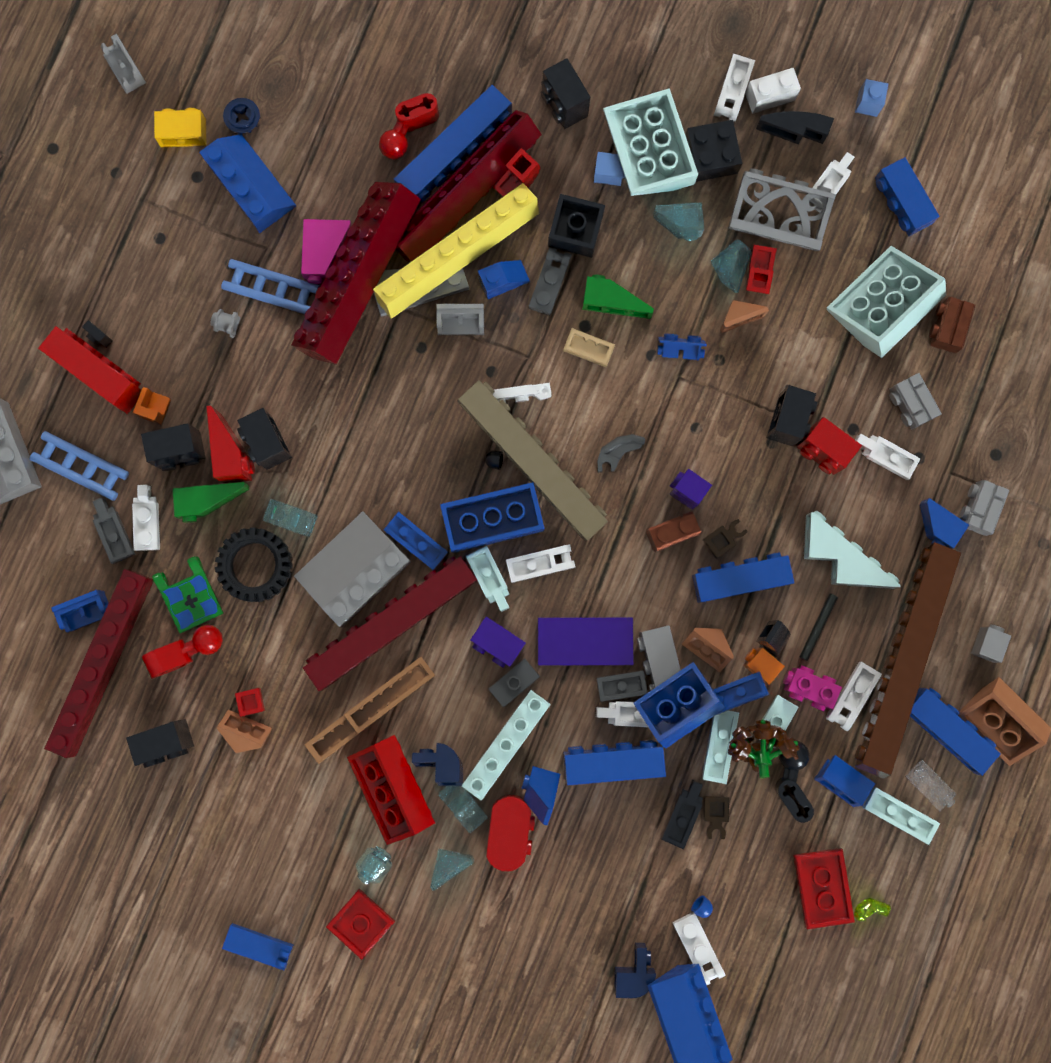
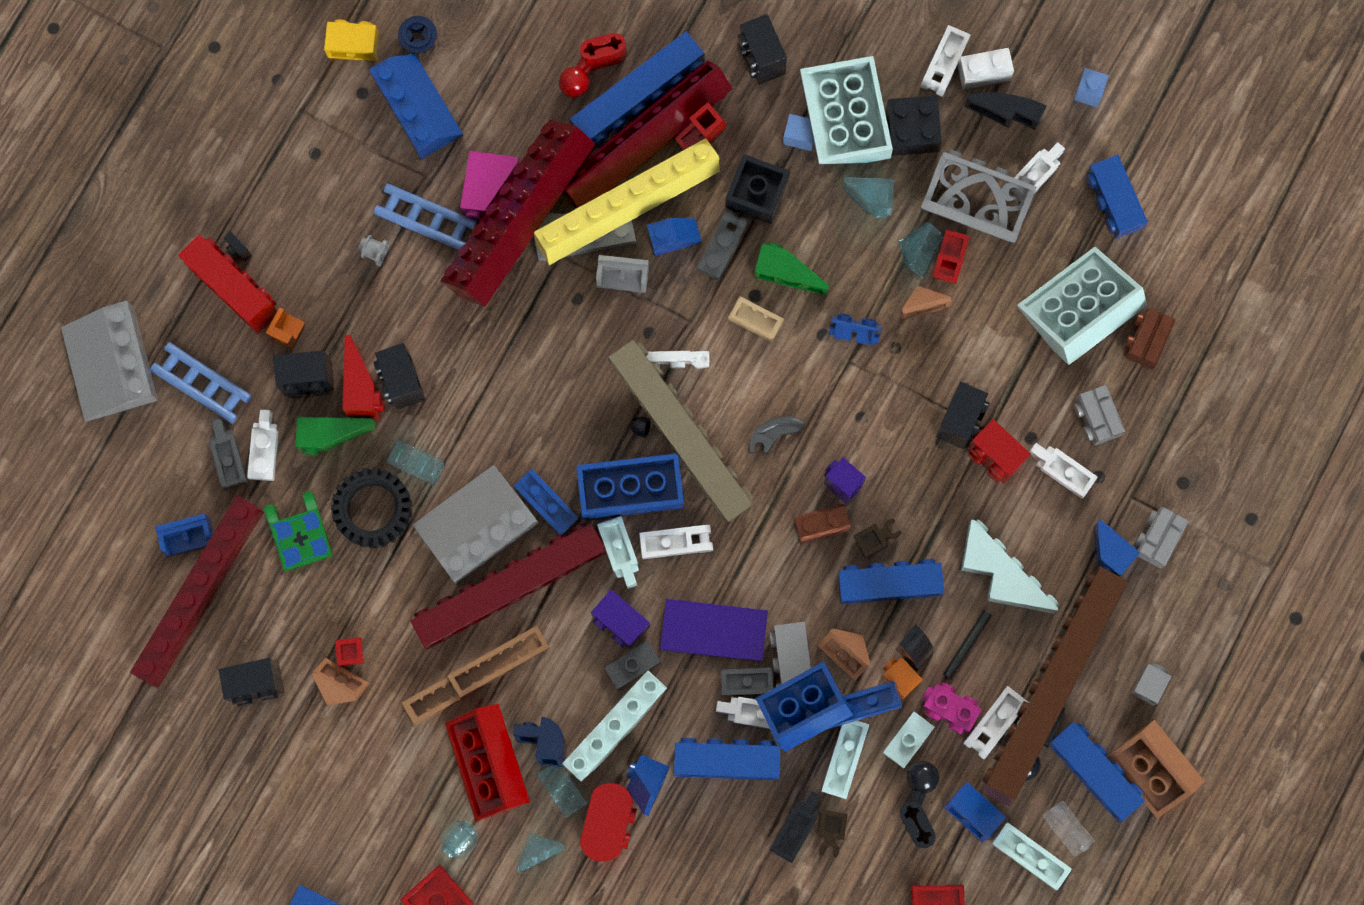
camera: 15 degrees right, 5 degrees down
red beam [142,625,223,679] -> none
reddish brown plant [728,720,800,778] -> none

